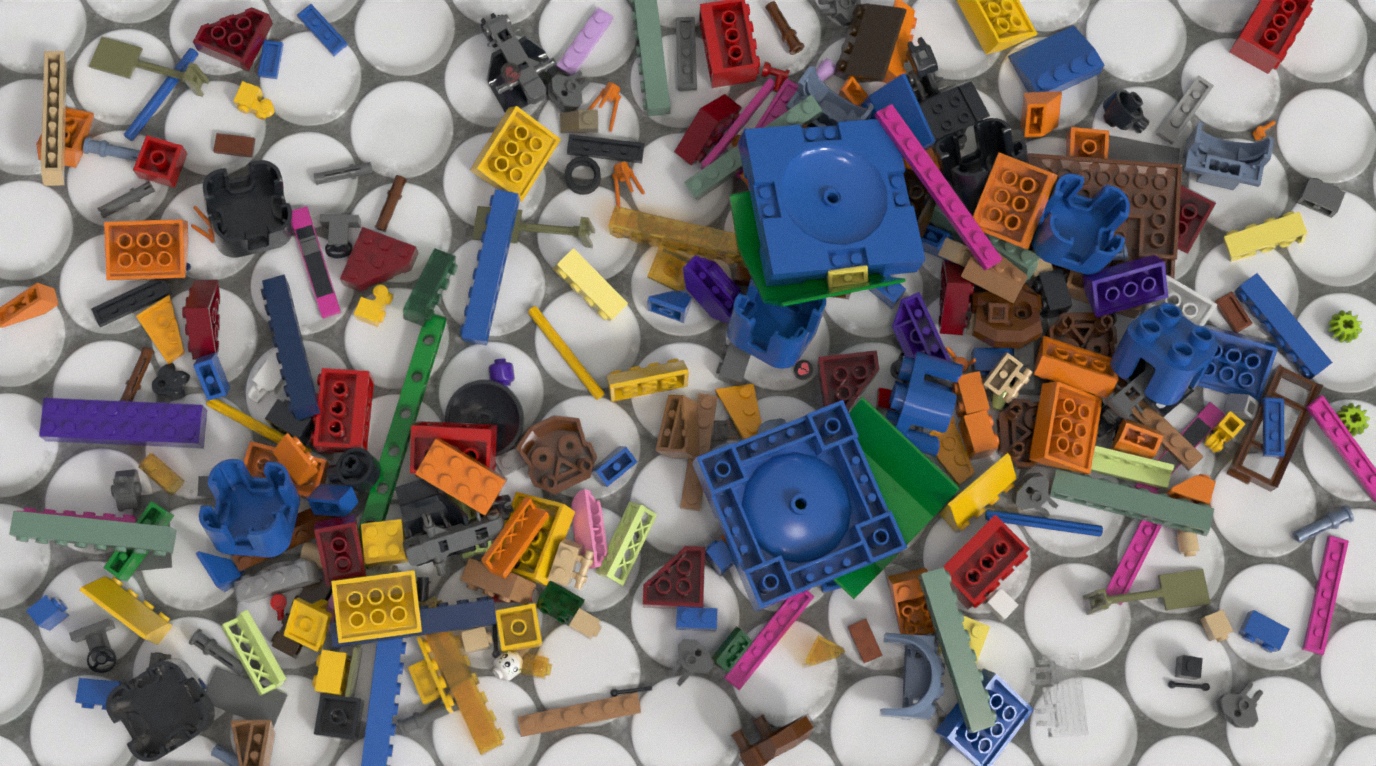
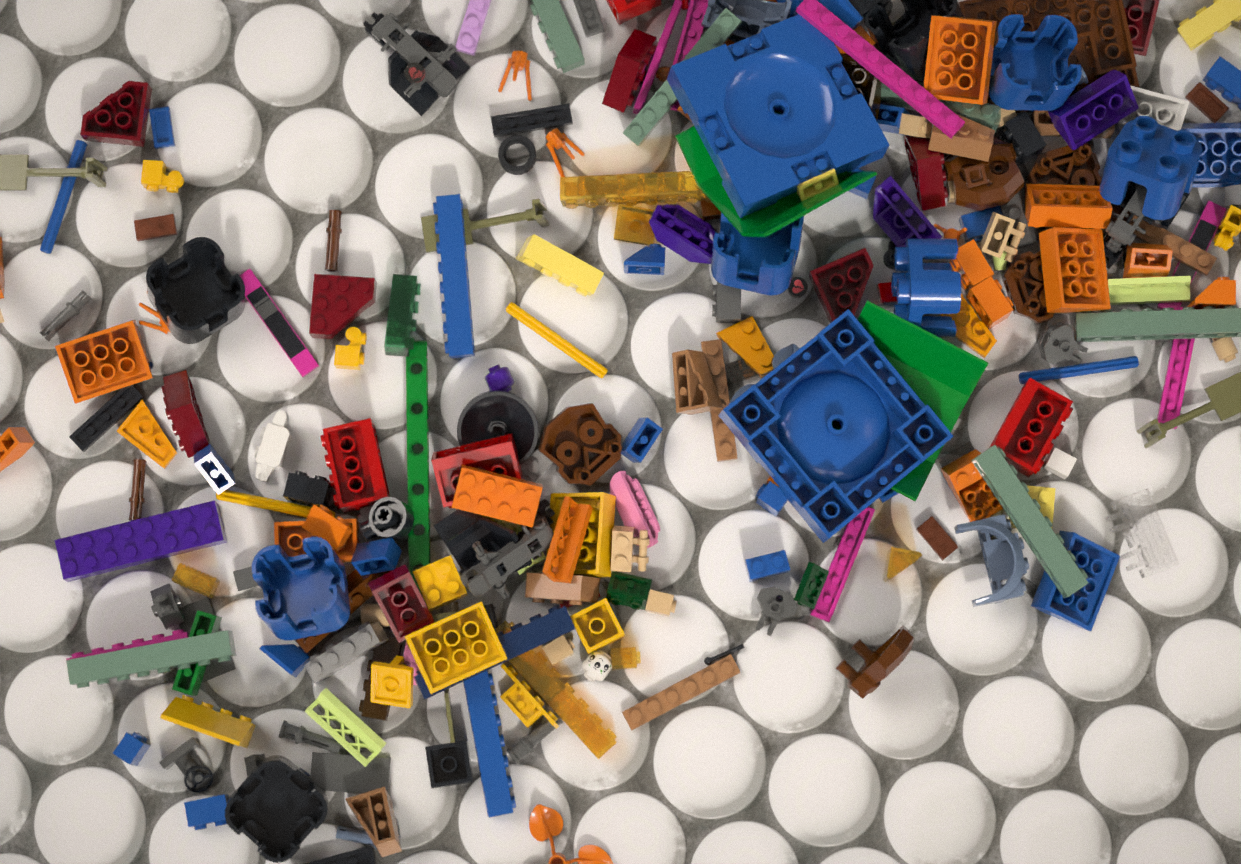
camera: 10 degrees left, 5 degrees up
sand blue pin [83,137,140,161] -> none
red brick [133,135,188,188] -> none
black plate [152,363,190,400] -> none
dark blue brick [260,274,321,420] -> none
red piece [270,594,287,621] -> none
blue tile [297,4,348,57] -> none
yellow brick [312,650,352,696] -> none
dark grey pin [314,162,373,185] -> none
dark grey piece [319,214,361,259] -> none
yellow slope [470,106,561,202] -> none
black hinge [492,625,500,658] -> none
dark grey hinge [547,70,591,112] -> none
dark tan slope [560,110,599,133] -> none
yellowish green fence [595,502,657,586] -> none
yellow slope [606,359,689,402] -> none
dark red brick [643,546,705,609] -> none
yellow slope [939,453,1017,532] -> none

